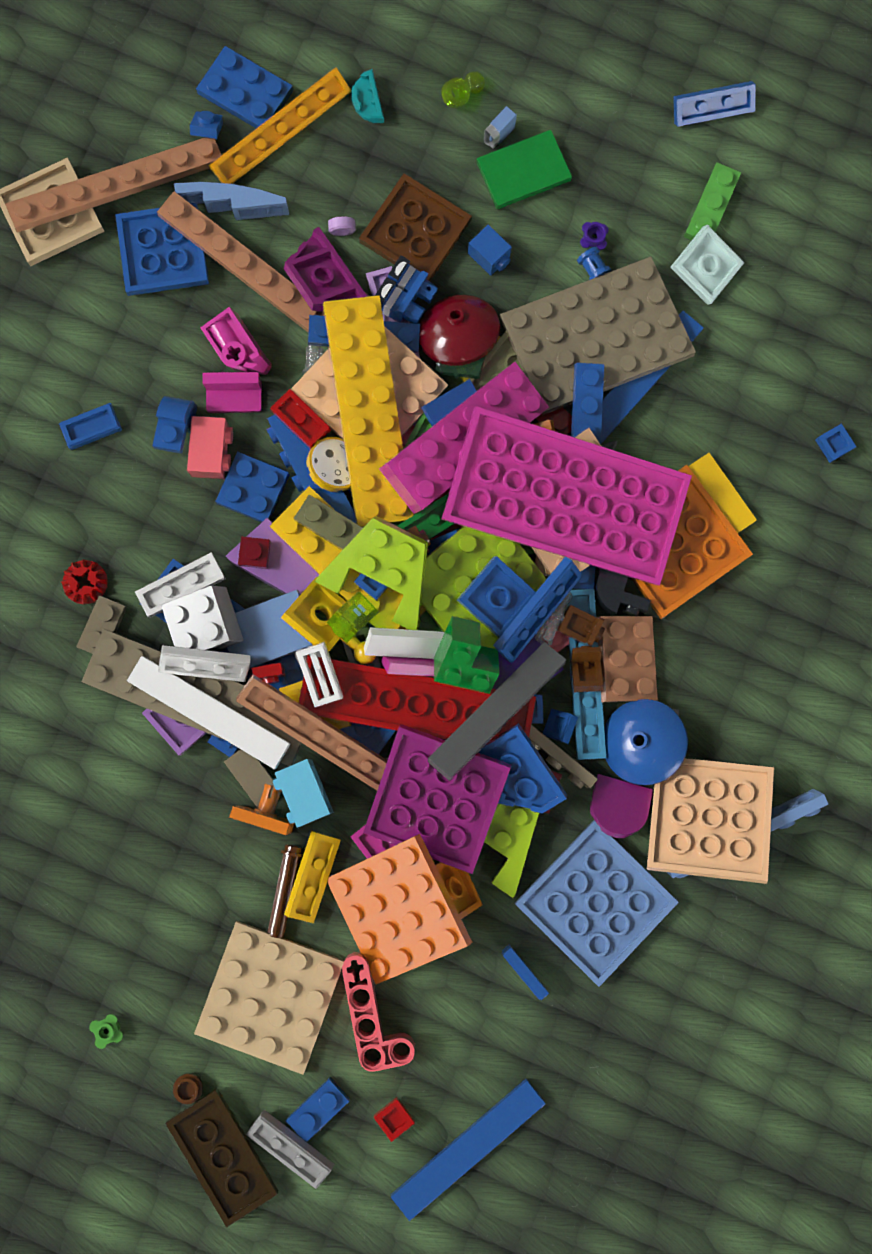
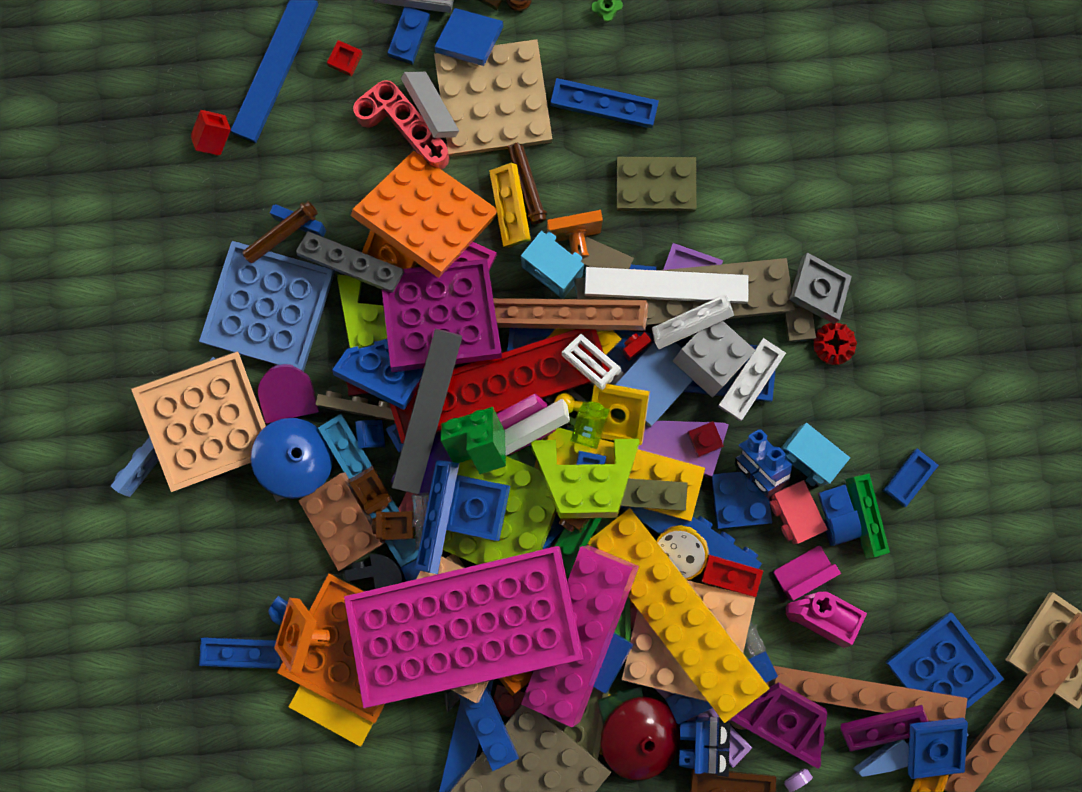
camera: 155 degrees right, 0 degrees up
none -> red panel [191,110,231,155]
none -> blue tile [199,637,283,669]
none -> reddish brown axle [242,201,318,263]
none -> blue plate [268,596,288,625]
none -> orange tile [274,597,330,674]
none -> dark grey bracket [296,231,404,293]
none -> light grey tile [401,72,459,138]
none -> blue tile [435,8,503,66]
none -> blue plate [550,78,659,128]
none -> olive plate [617,157,696,211]
none -> blue hips [734,429,792,498]
none -> medium azure container [781,423,850,487]
none -> plate [789,253,852,324]
none -> magenta tile [841,705,929,751]
none -> green plate [845,473,890,559]
none -> blue tile [908,718,968,779]

